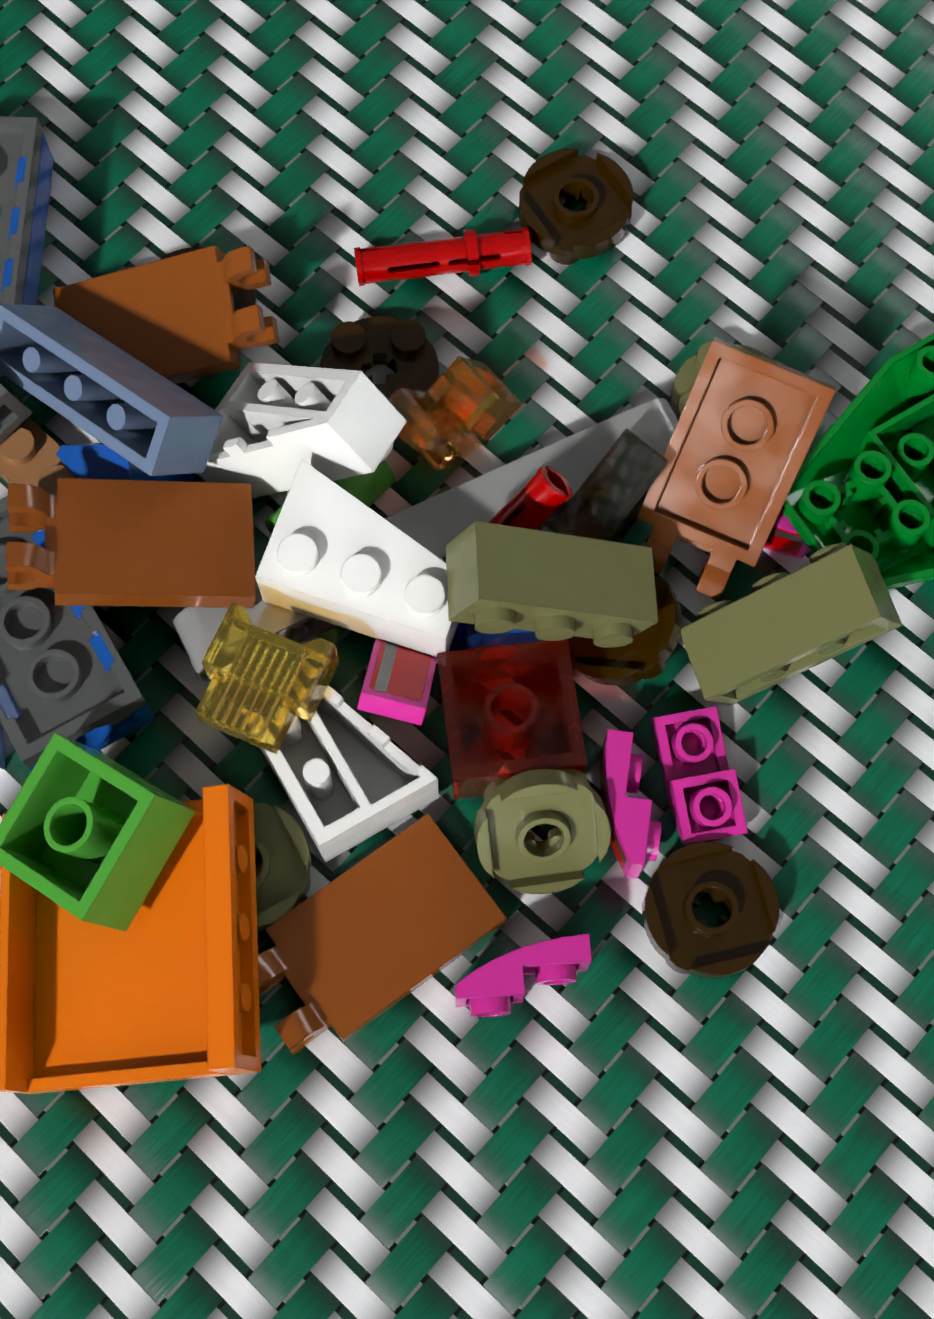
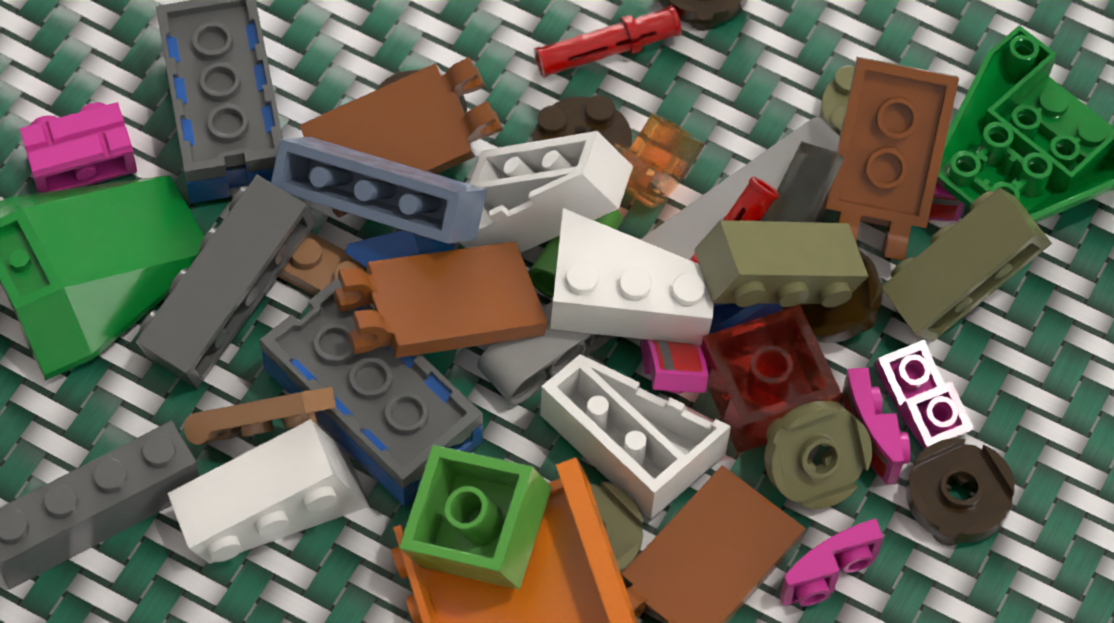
camera: 15 degrees left, 10 degrees down
clear yellow piece [195,603,339,755] -> none

